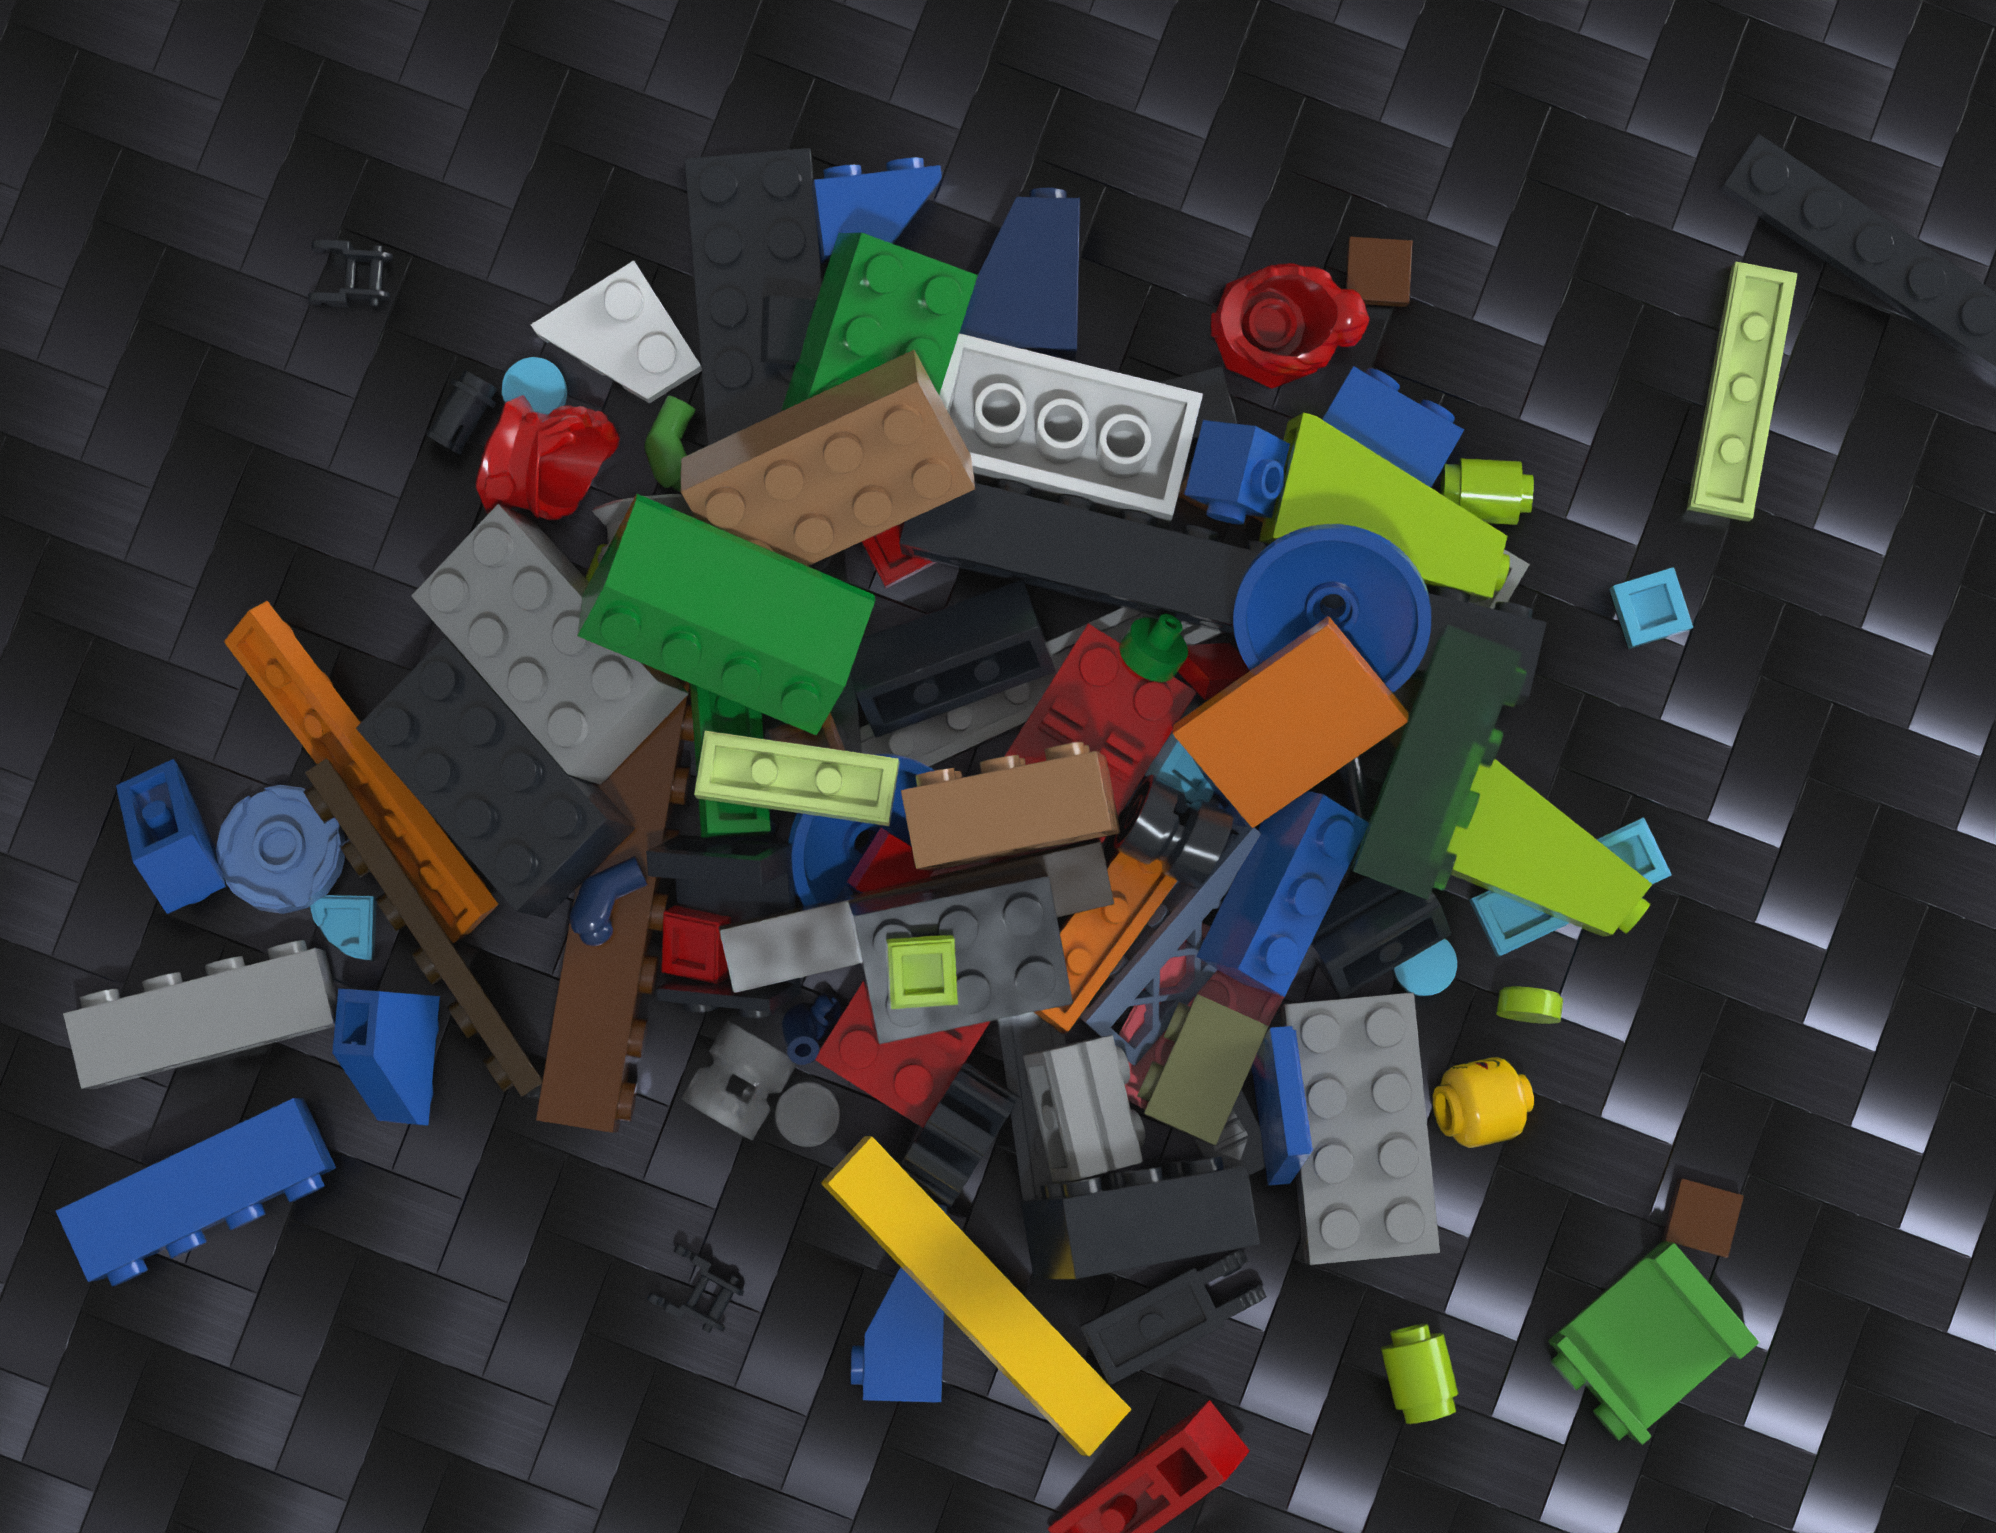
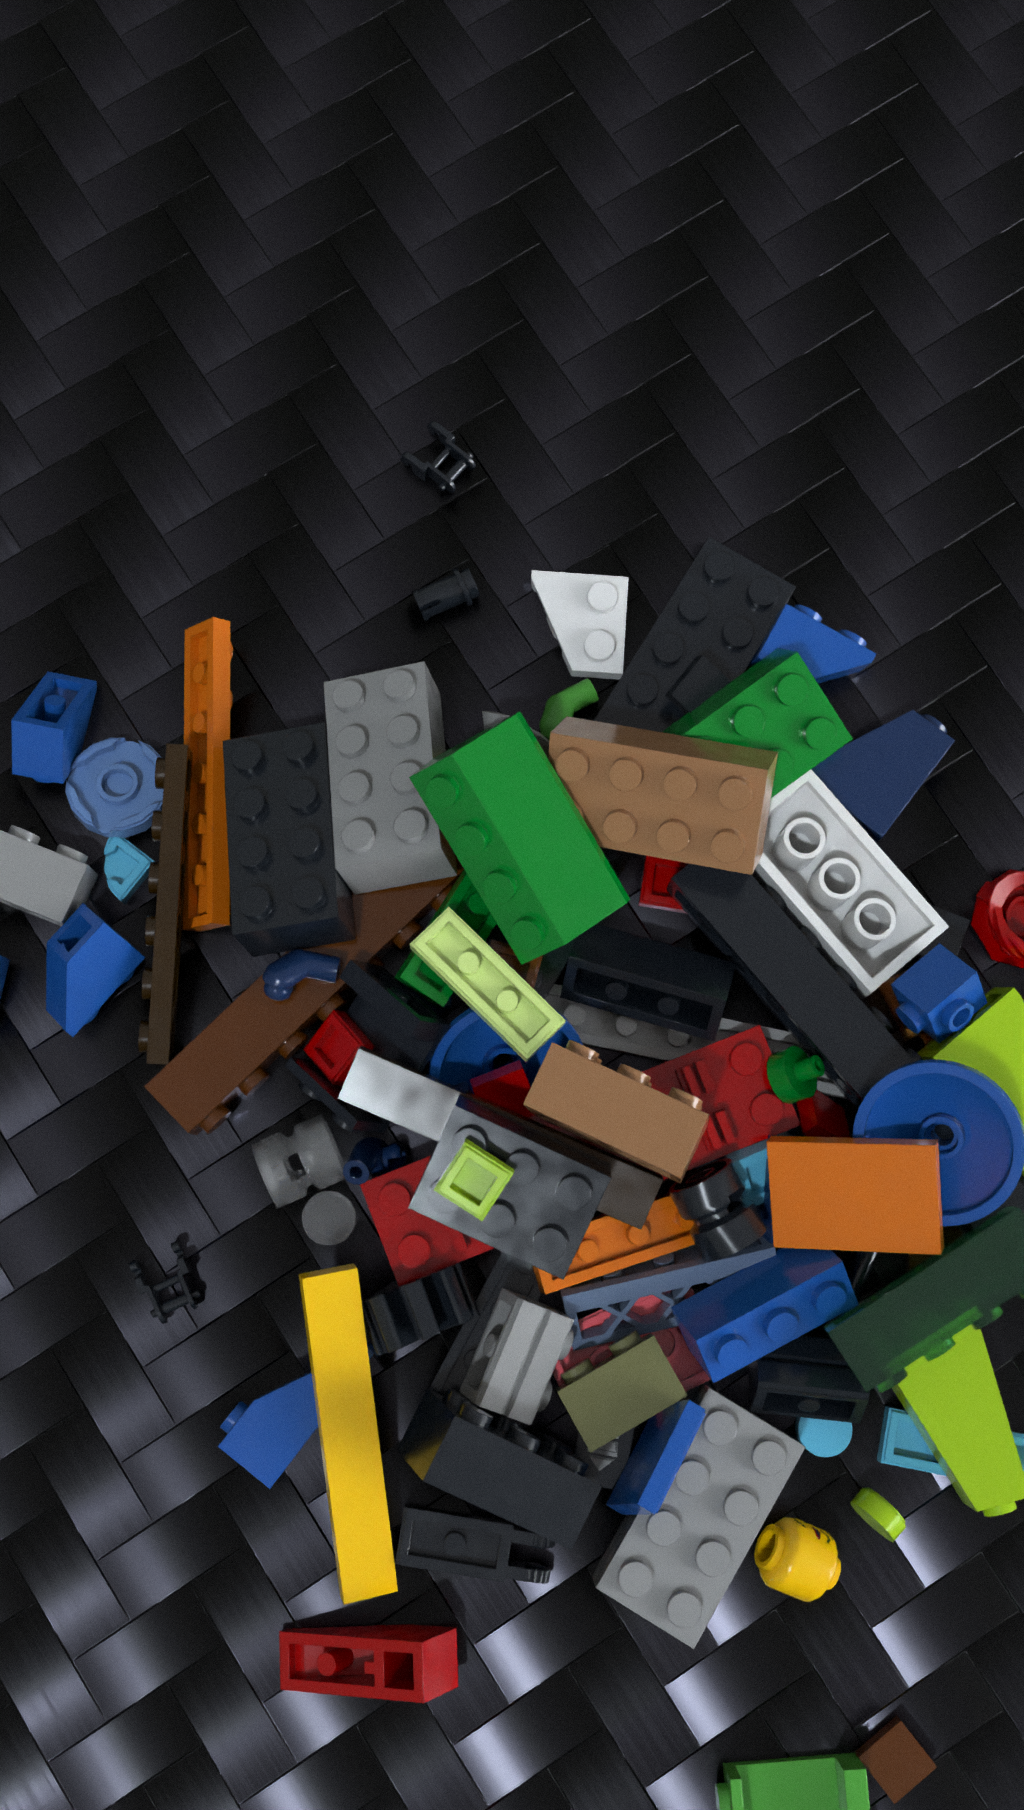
camera: 35 degrees right, 5 degrees down
red piece [475,395,620,520] -> none
medium azure tile [502,357,567,414] -> none
lime brick [1381,1324,1459,1424] -> none

